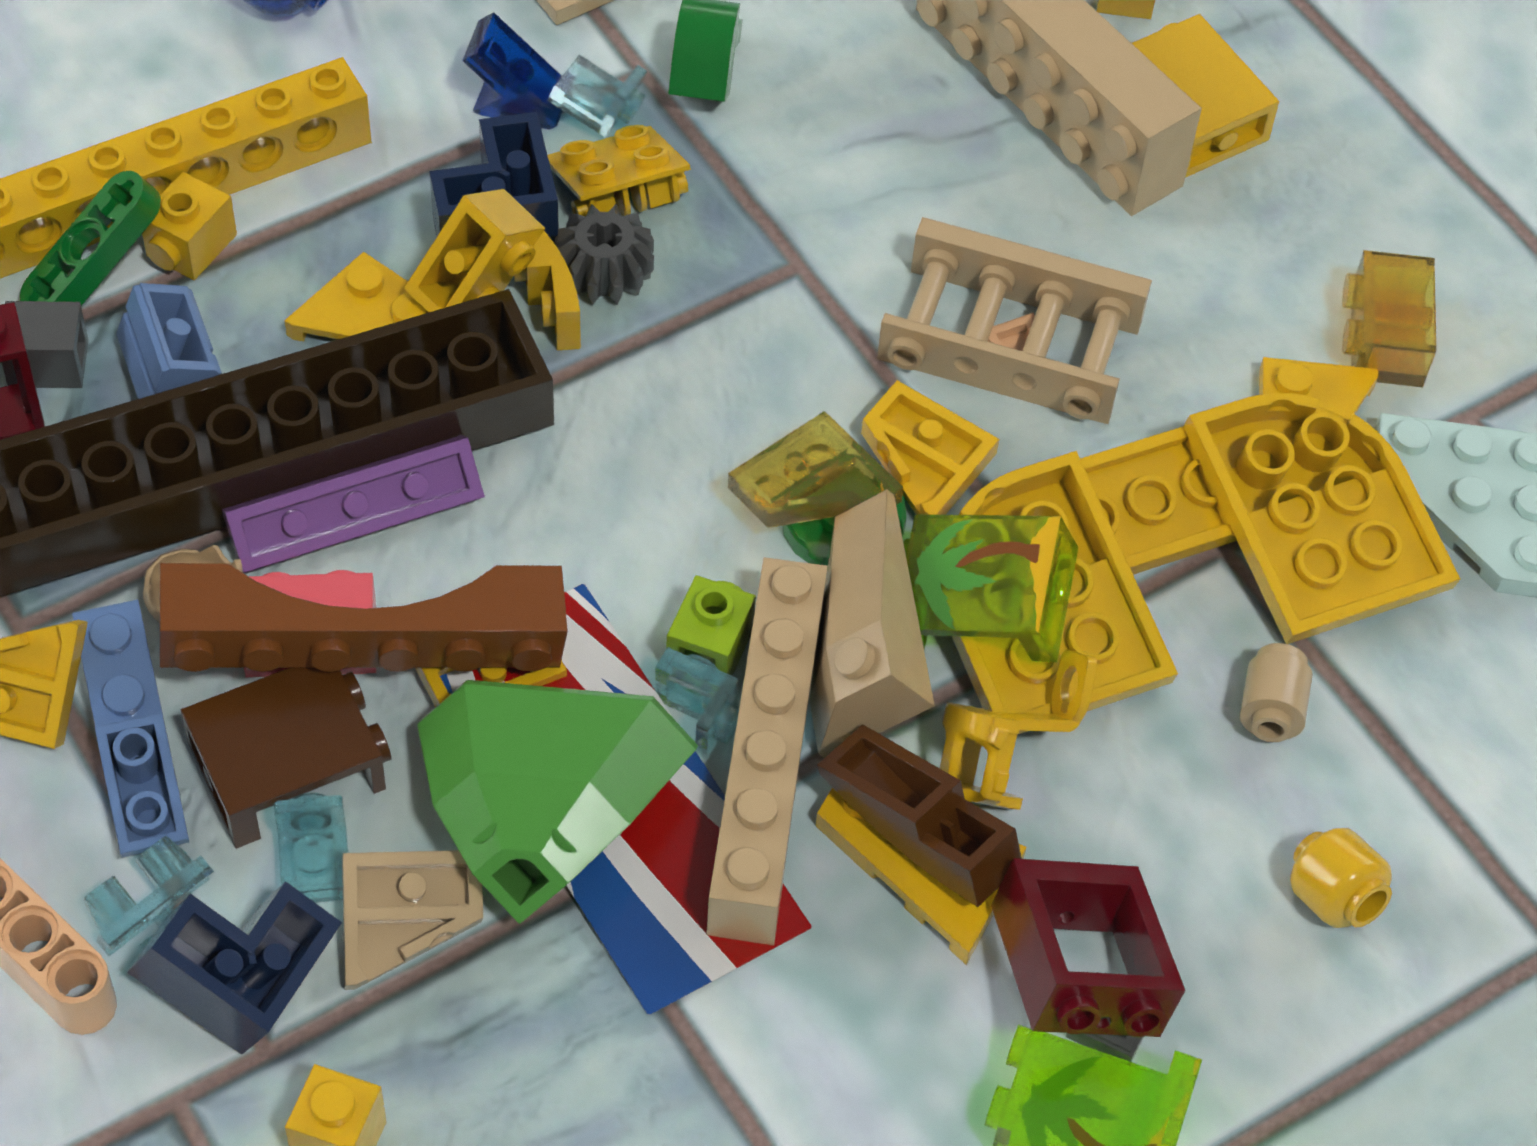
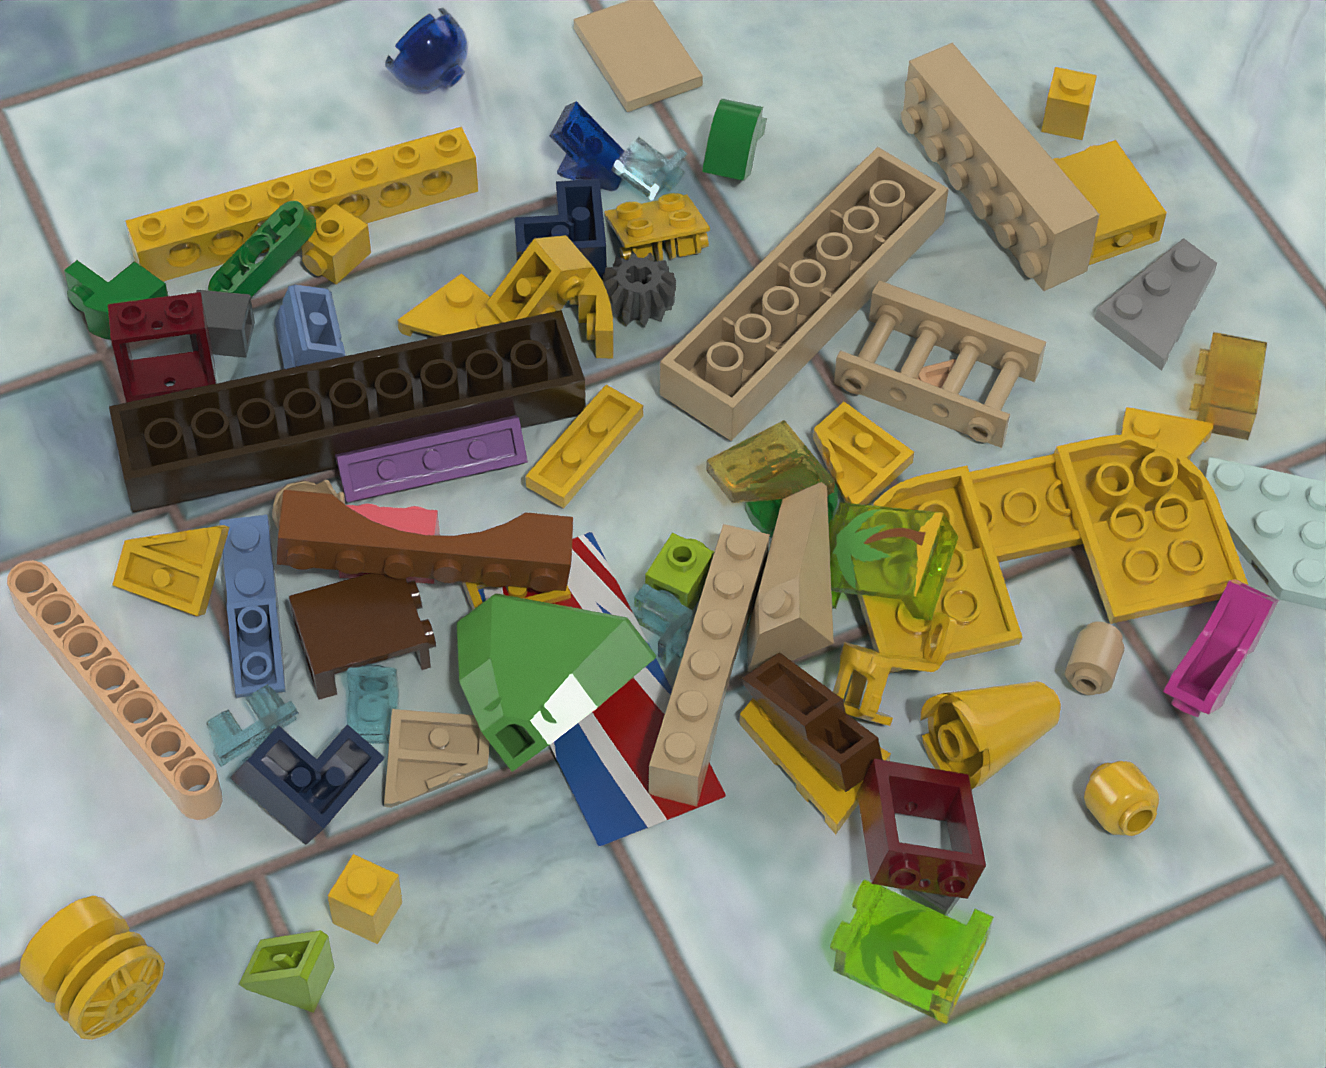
camera: 10 degrees right, 0 degrees up
none -> yellow plate [525,385,643,509]
none -> tan brick [660,147,949,441]
none -> yellow cone [920,681,1061,789]
none -> light grey wing [1095,238,1217,371]
none -> dark pink arch [1163,579,1279,717]

